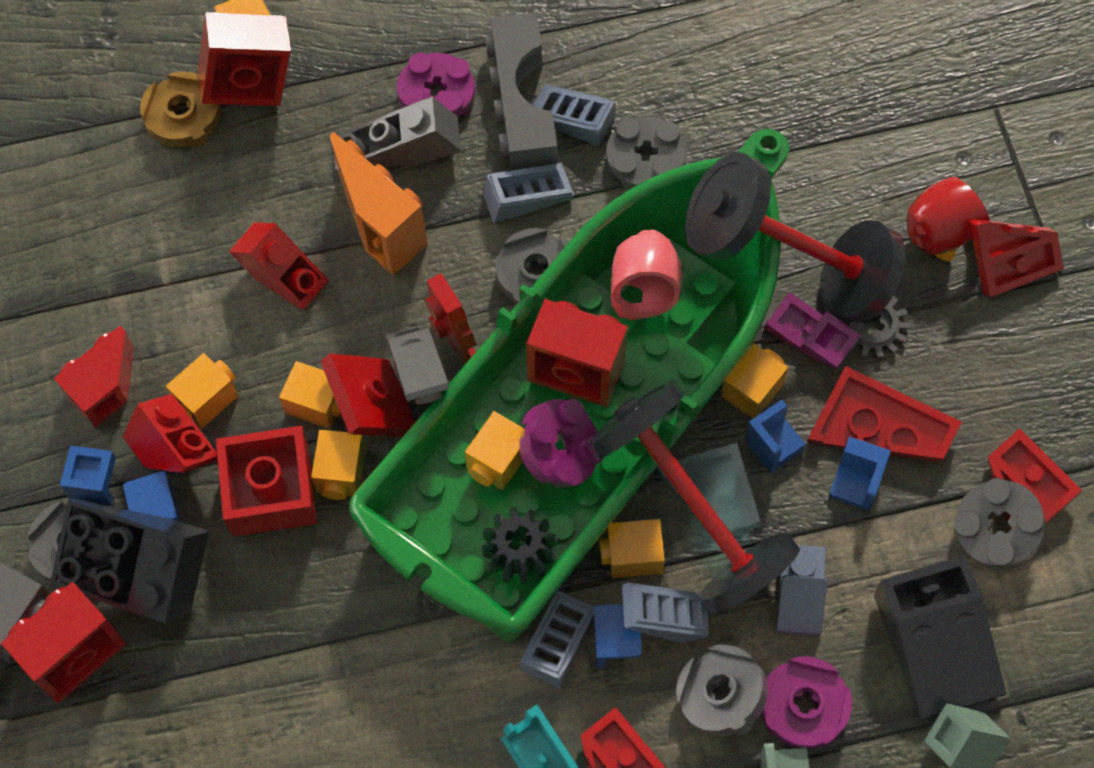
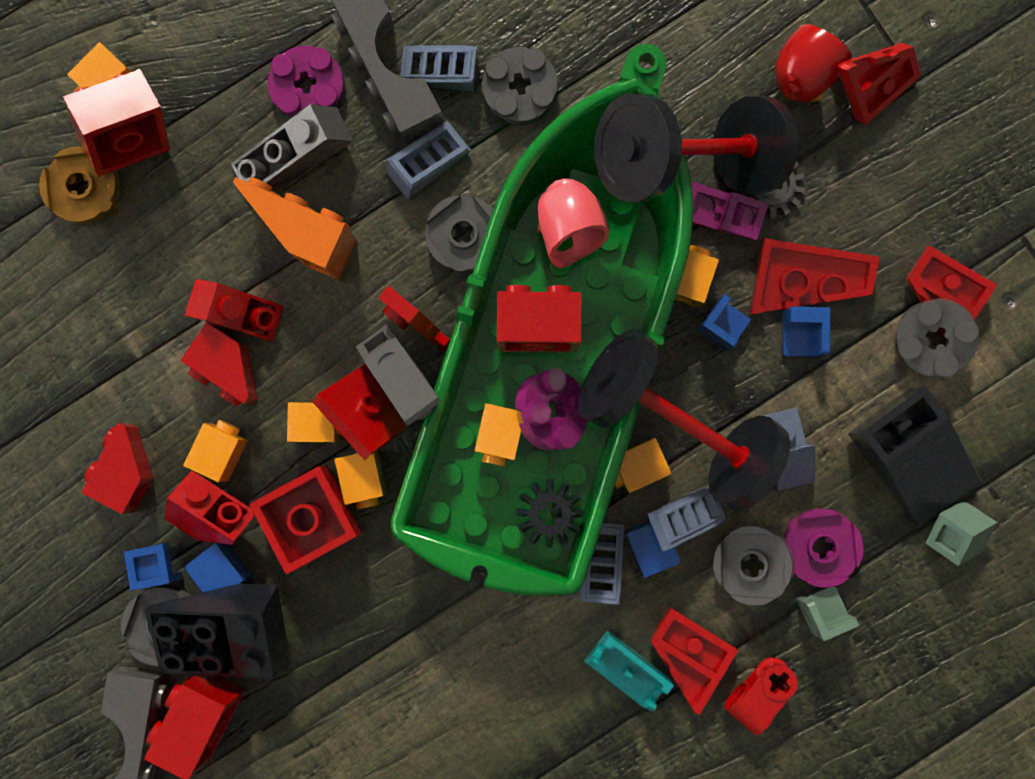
camera: 15 degrees left, 20 degrees up
clear light blue wing [658,443,762,535] -> none
none -> red slope [180,322,258,407]

